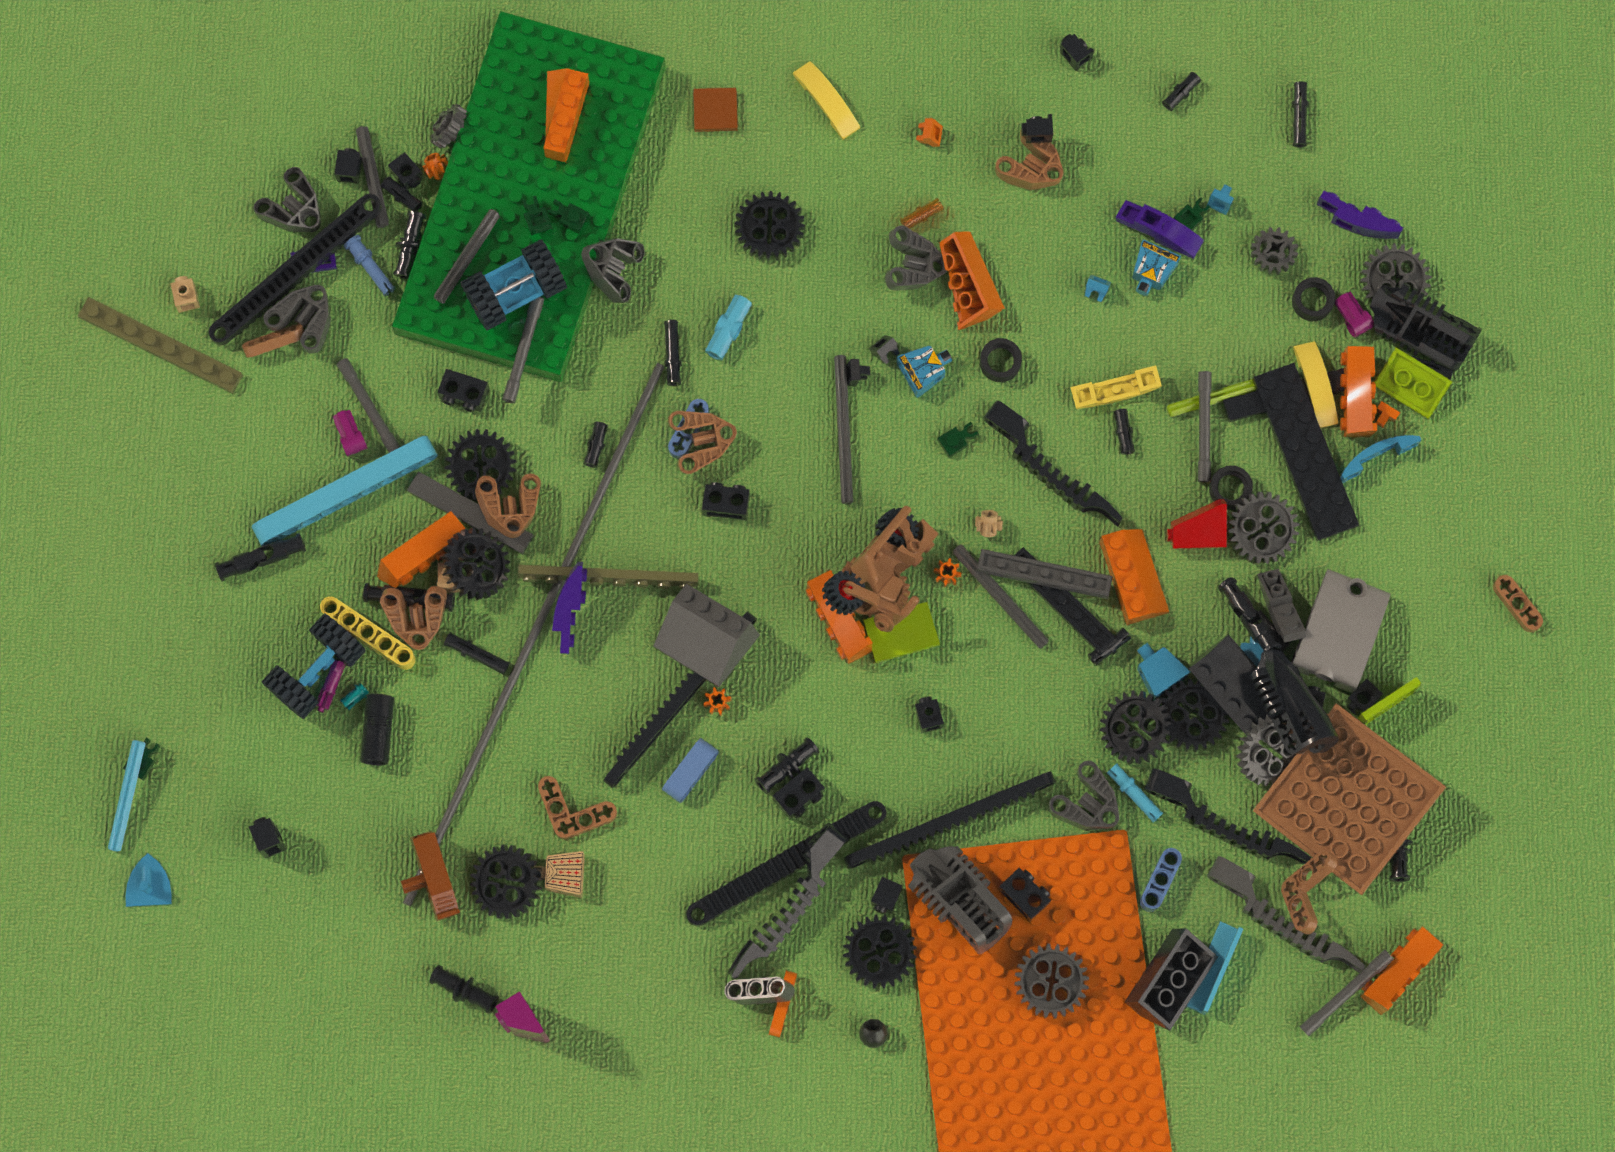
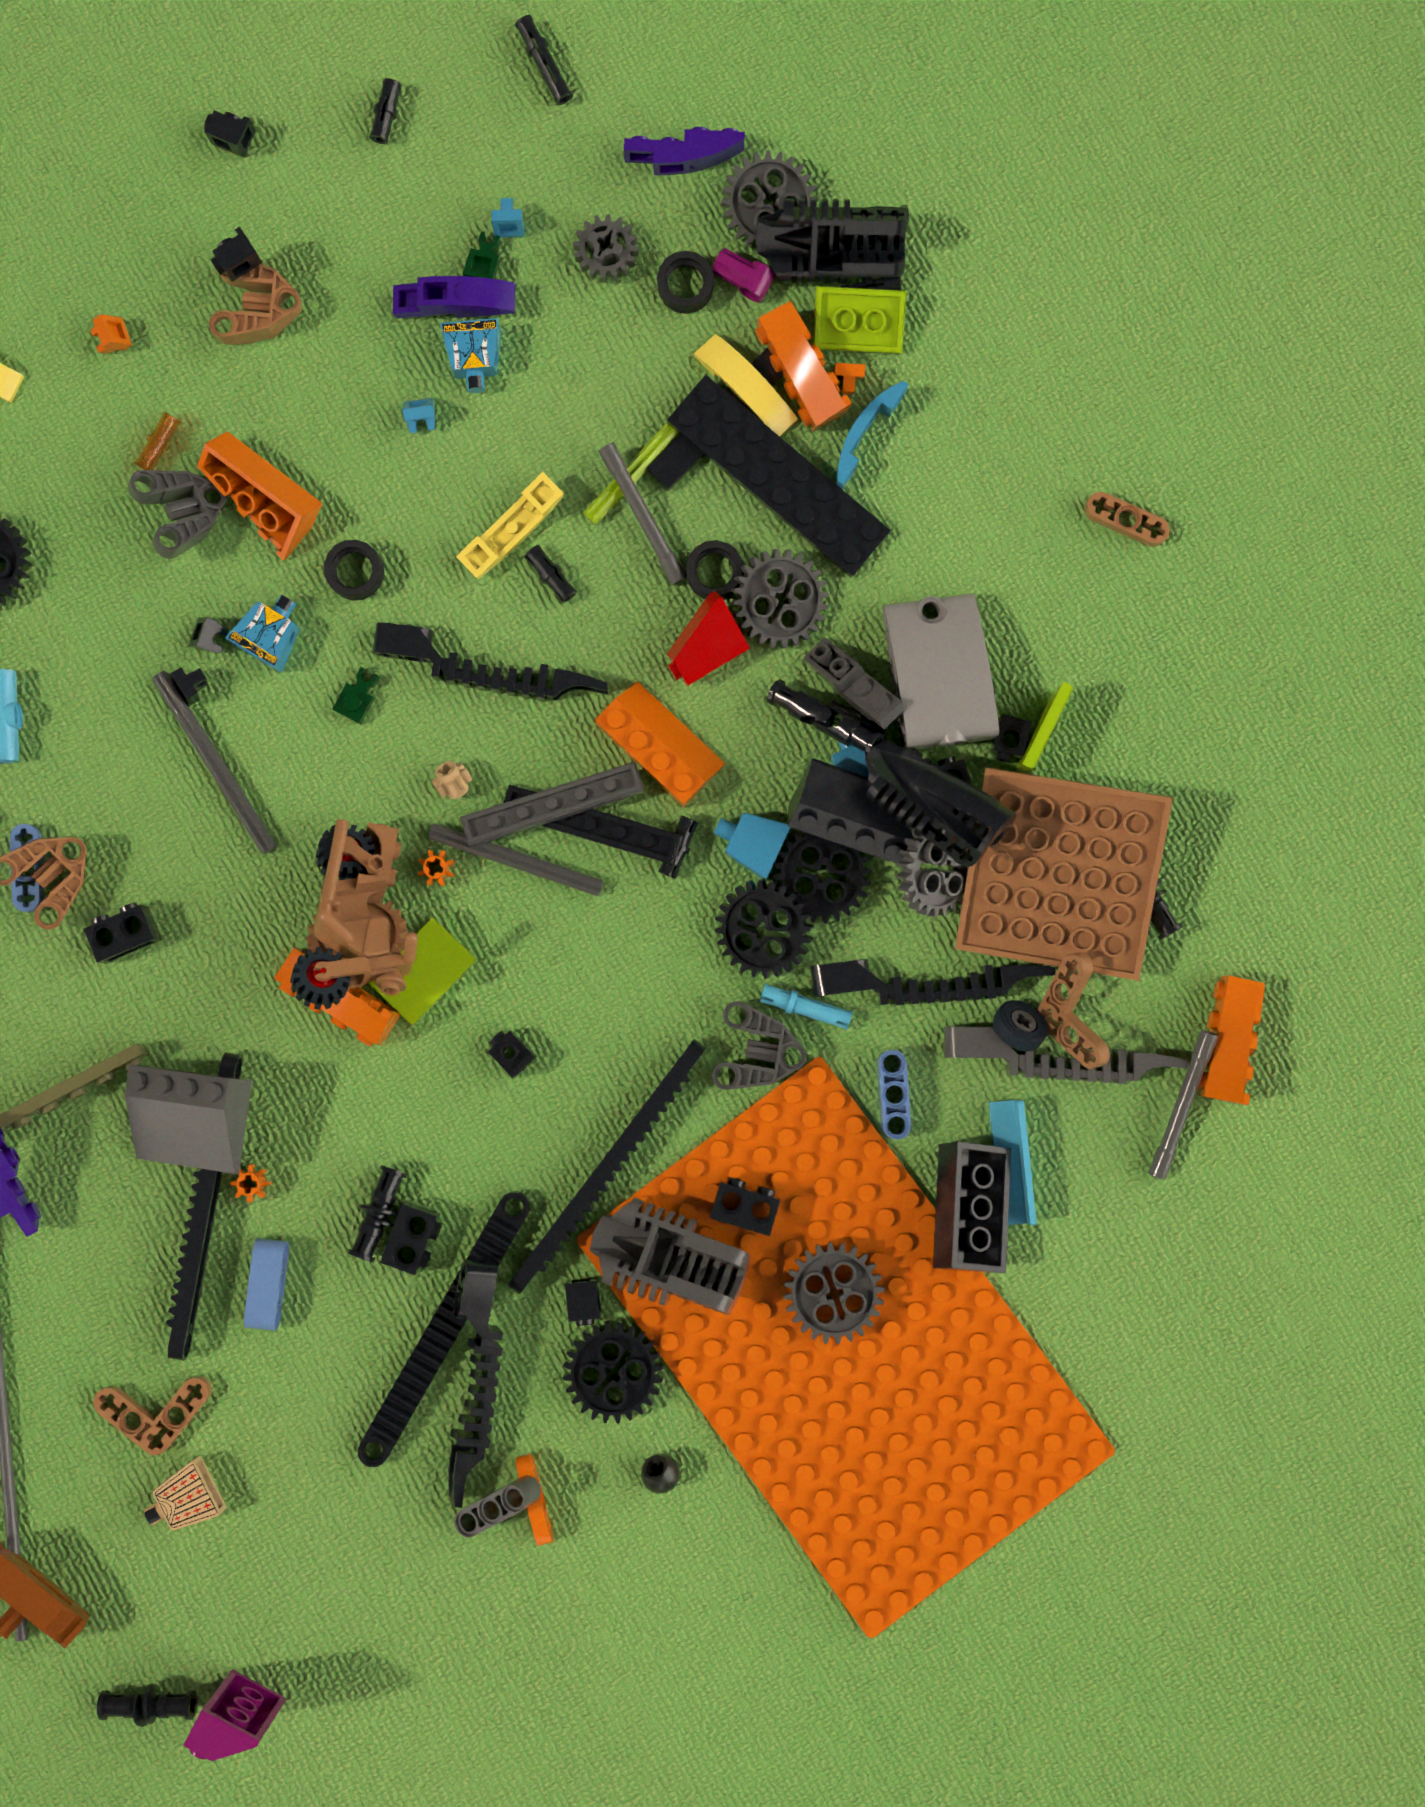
camera: 30 degrees left, 10 degrees up
black gear [470,845,543,919] -> none
none -> black bush [993,1000,1048,1051]

